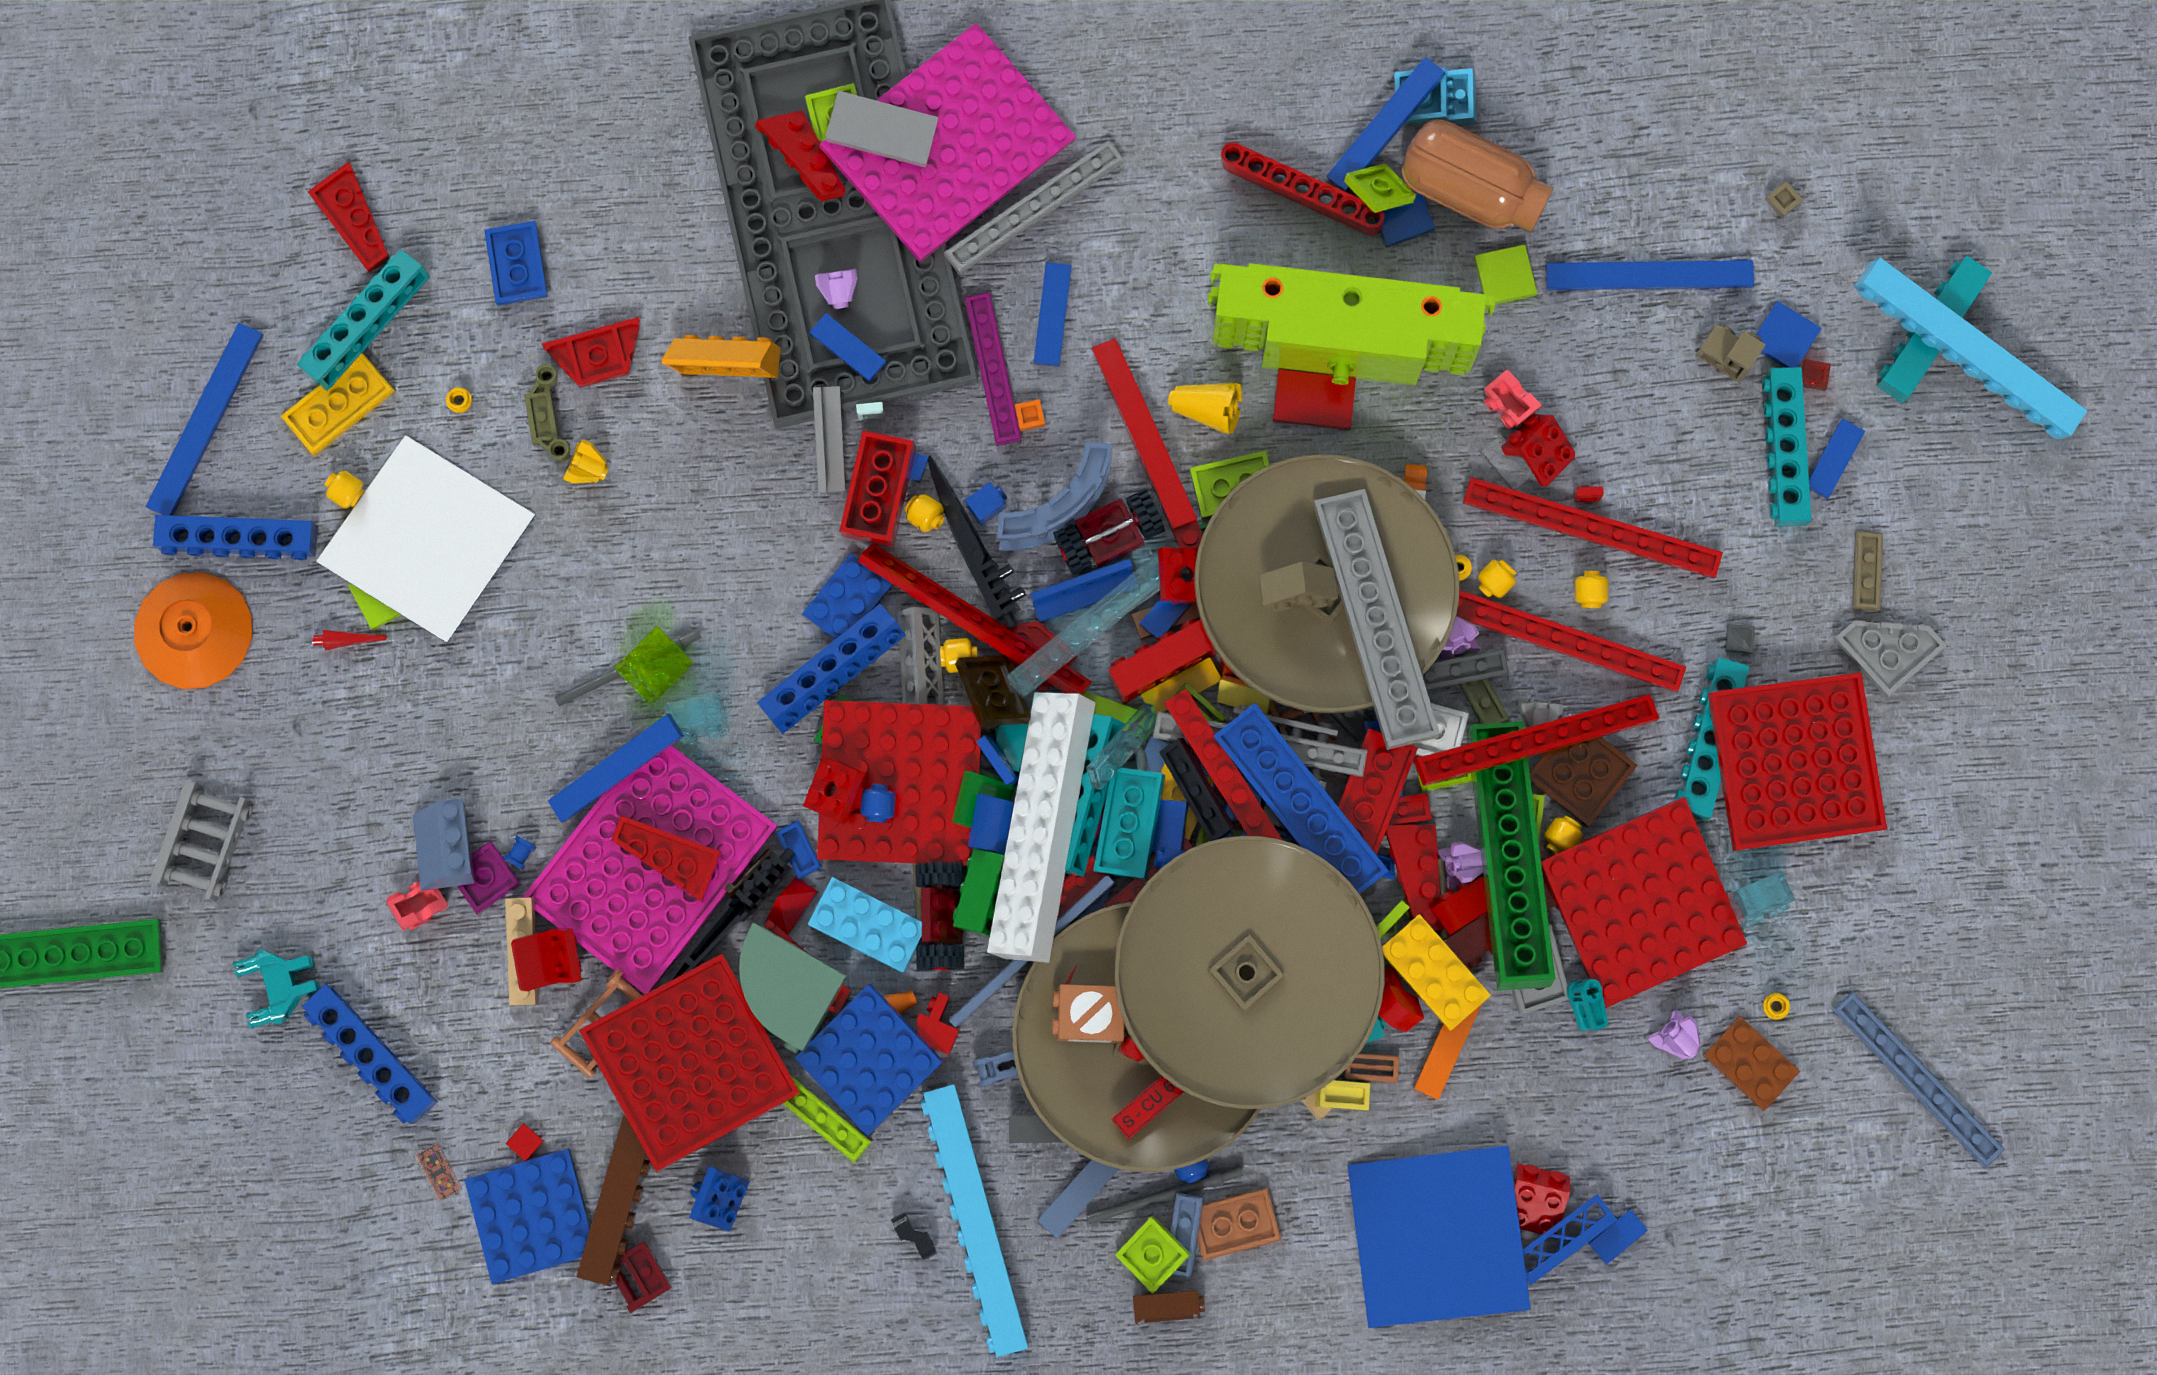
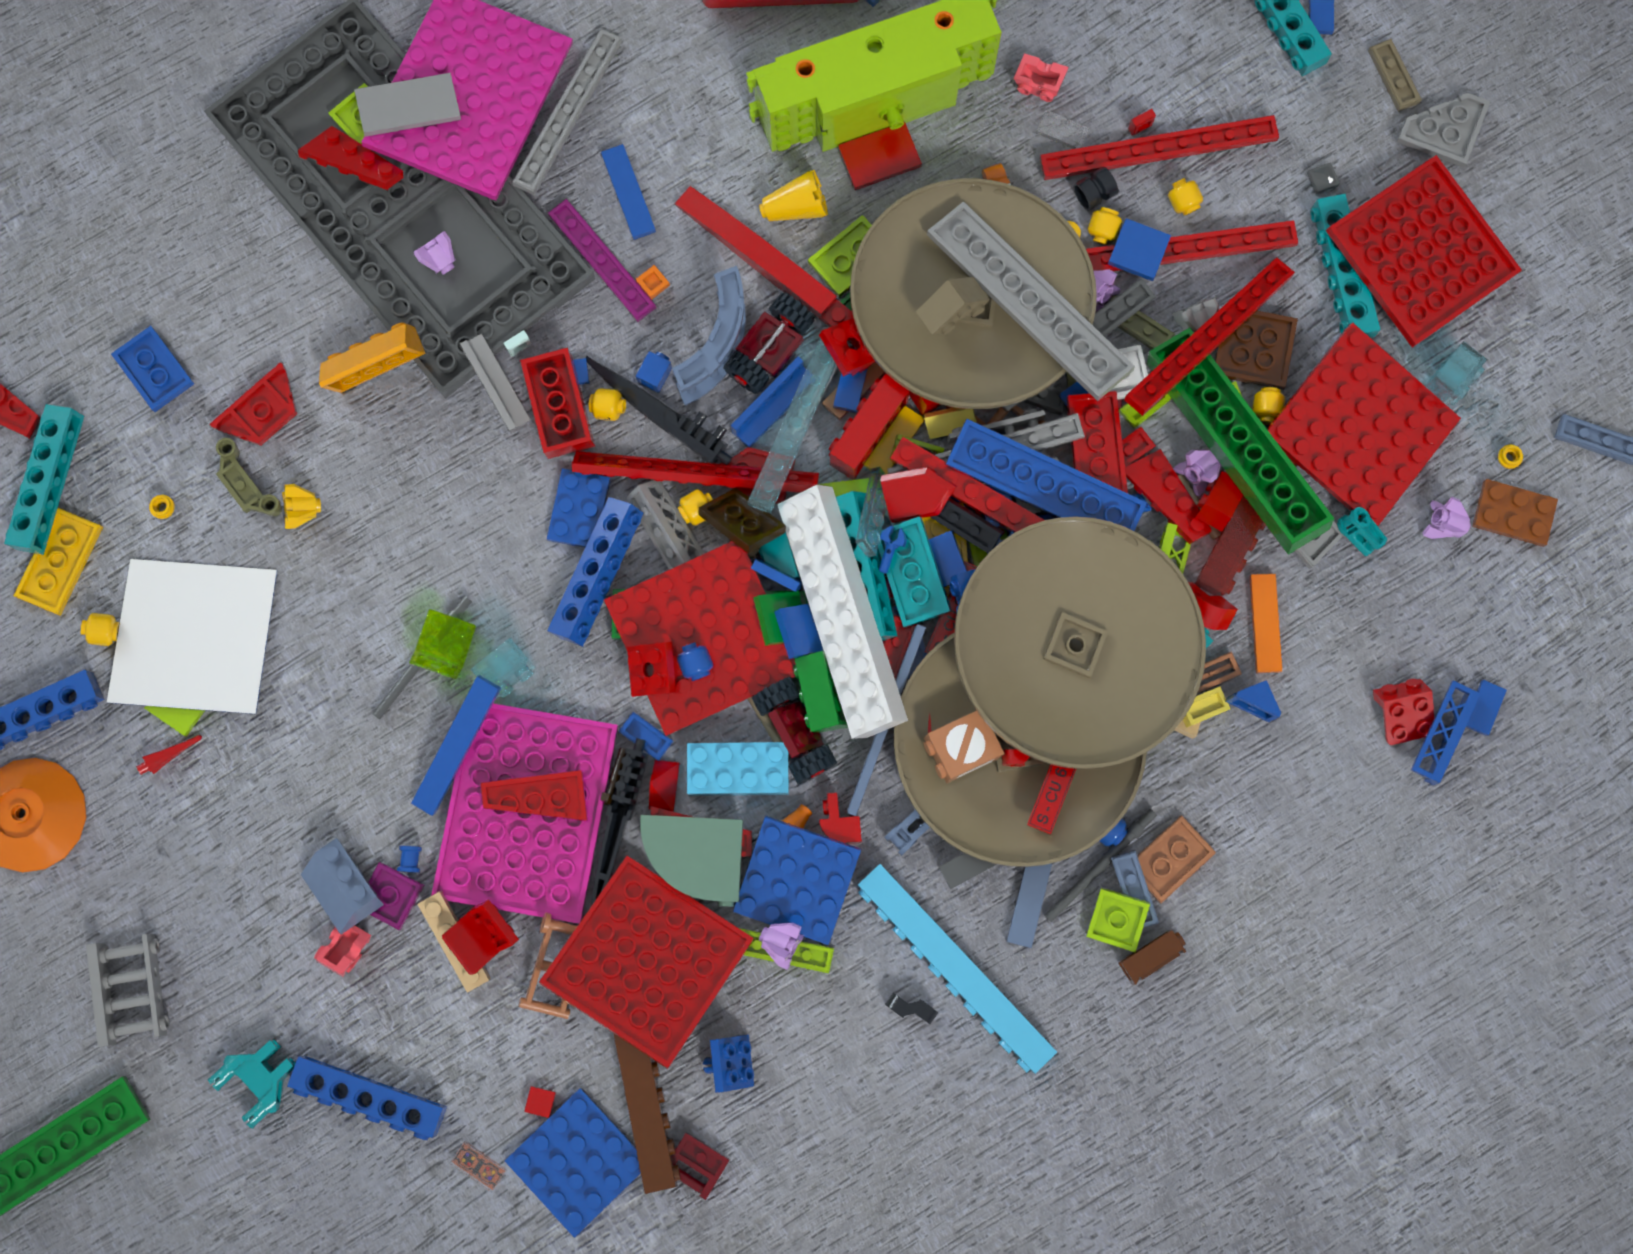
camera: 30 degrees left, 0 degrees up
blue tile [809,313,886,382] -> none
blue piece [1347,1145,1531,1328] -> none
yellow plate [1382,914,1491,1031] -> none
red bracket [1501,414,1576,486] -> none
none -> lavender brick [759,922,804,970]
none -> blue bar [879,526,907,573]
none -> red tile [881,467,957,523]
none -> black wheel [1073,167,1119,211]
none -> blue tile [1108,218,1171,281]
none -> blue slope [1225,680,1281,722]

